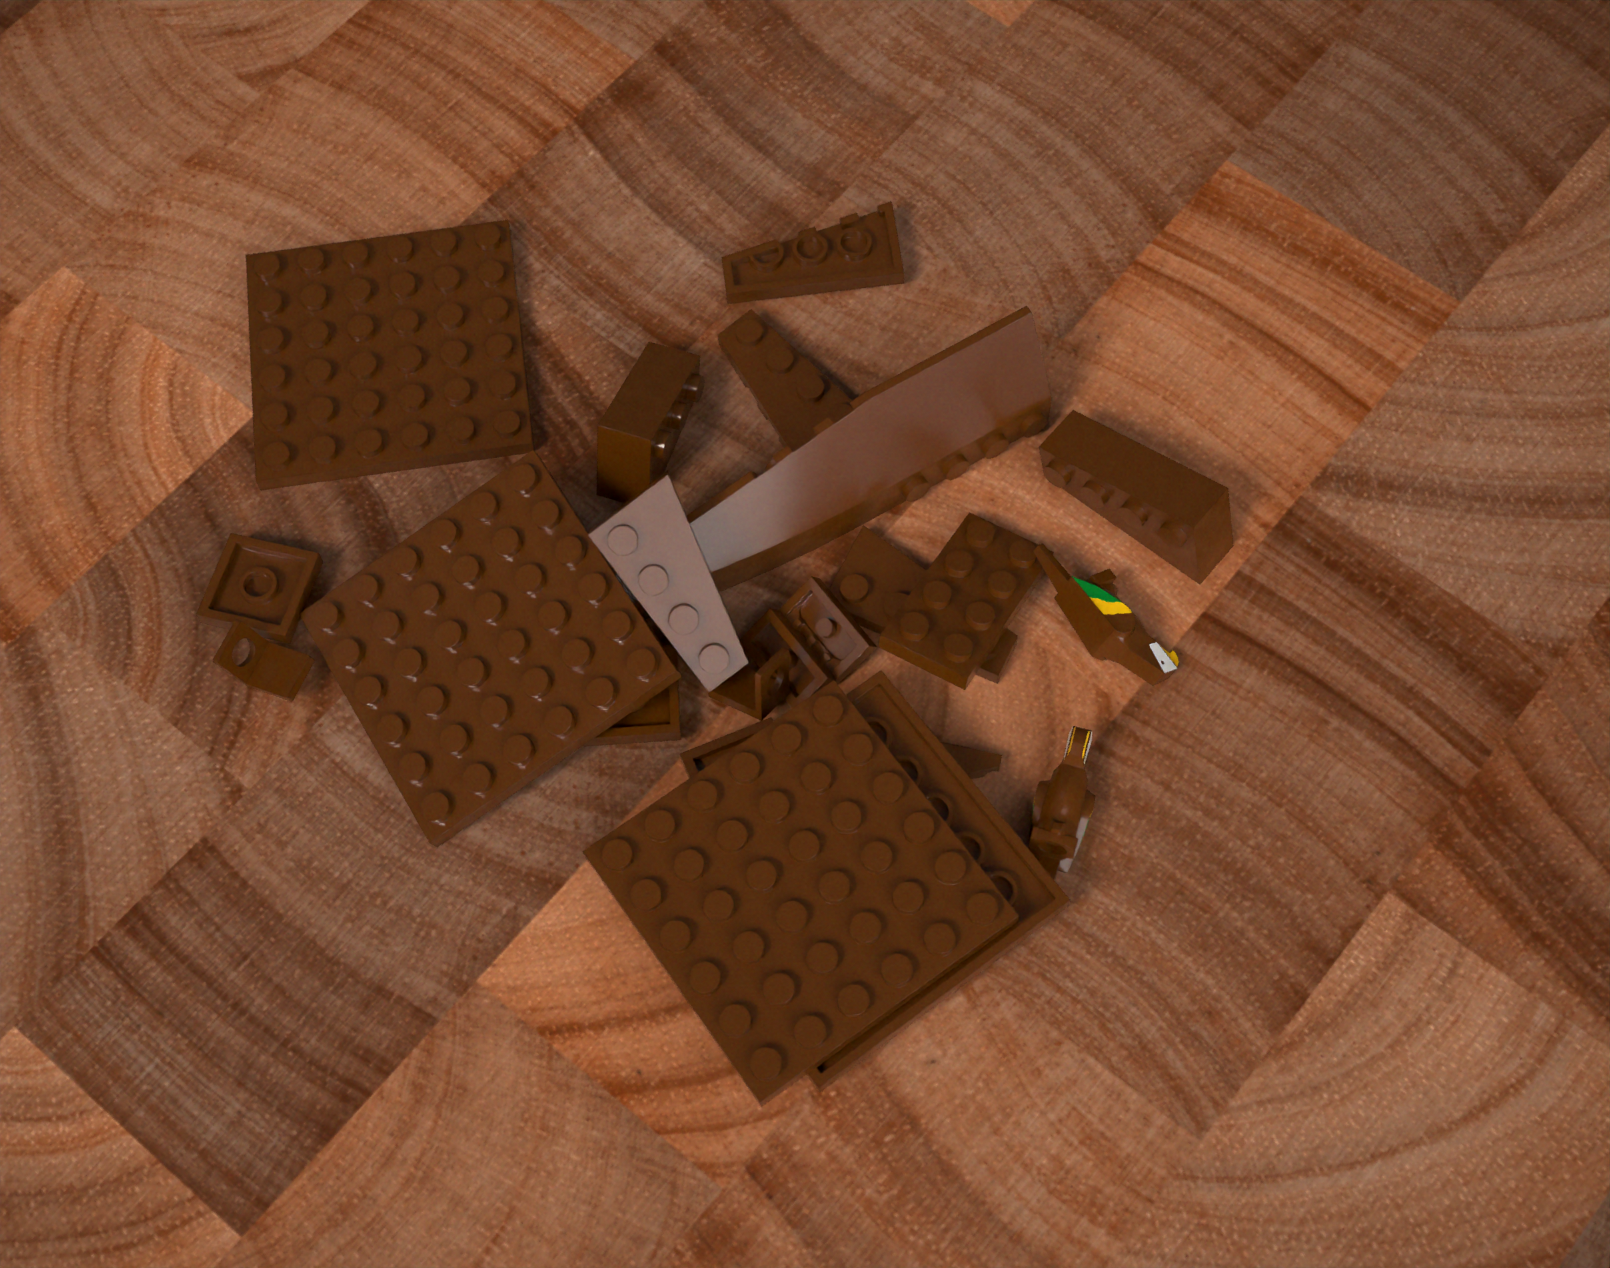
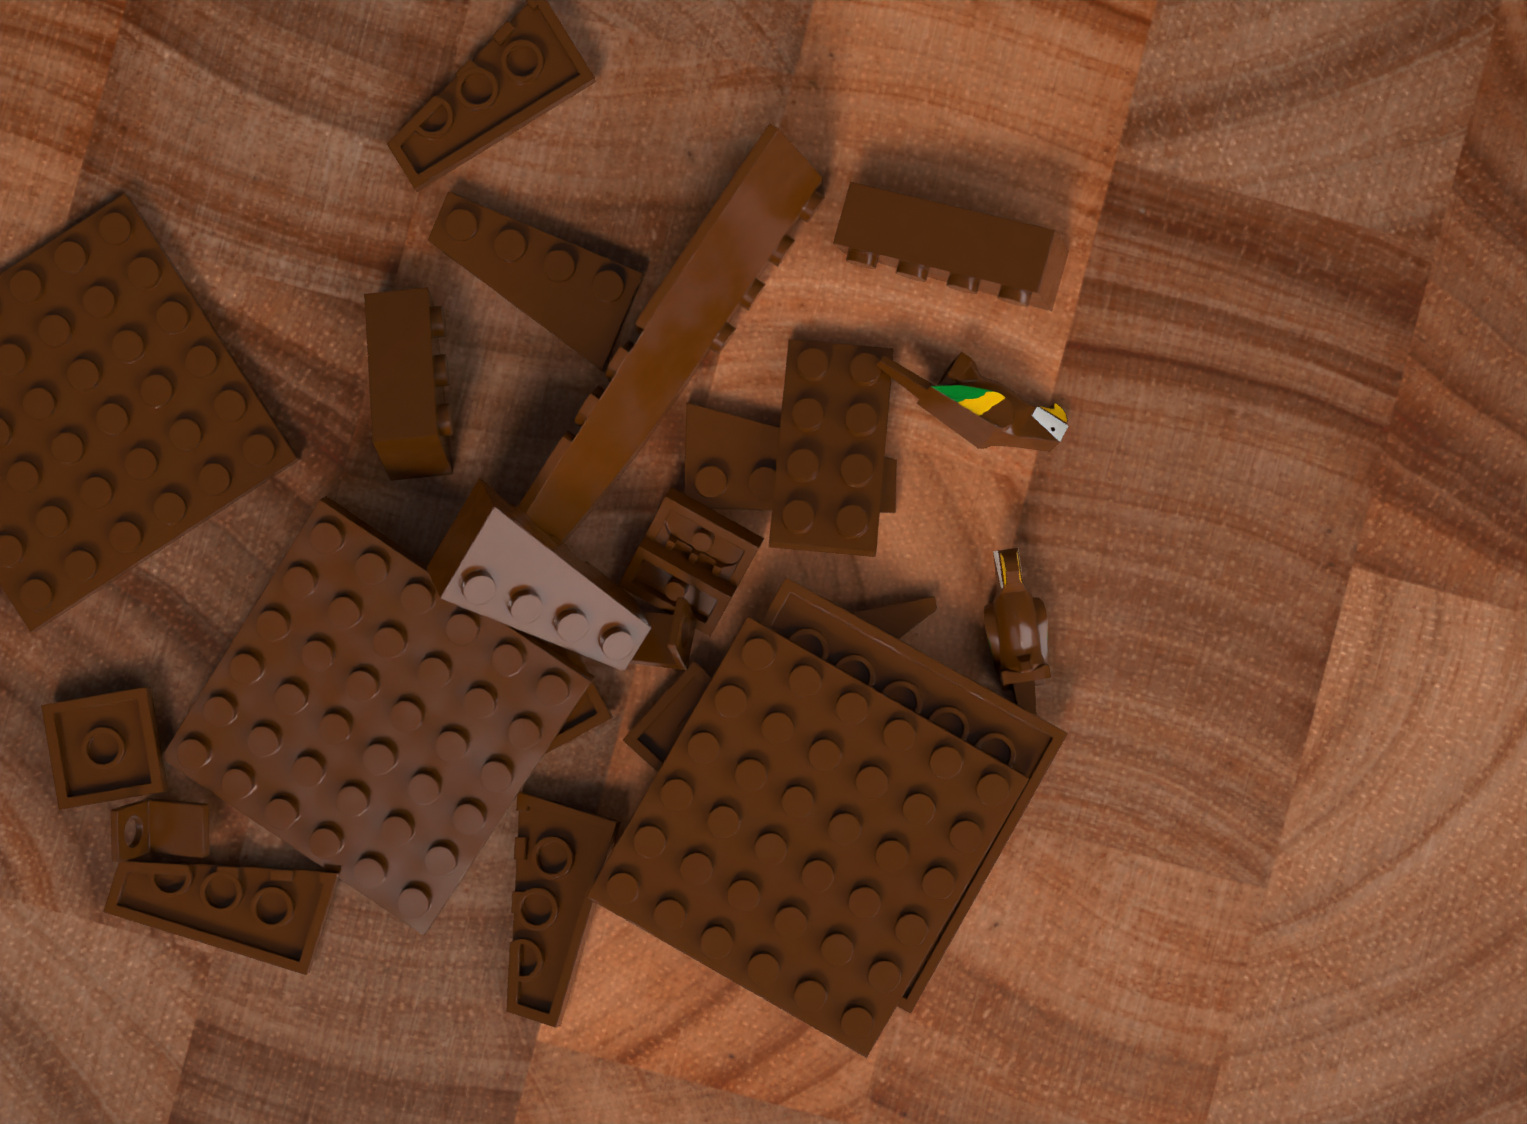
camera: 25 degrees left, 25 degrees up
none -> reddish brown wing [103,859,340,975]
none -> reddish brown wing [506,791,621,1028]

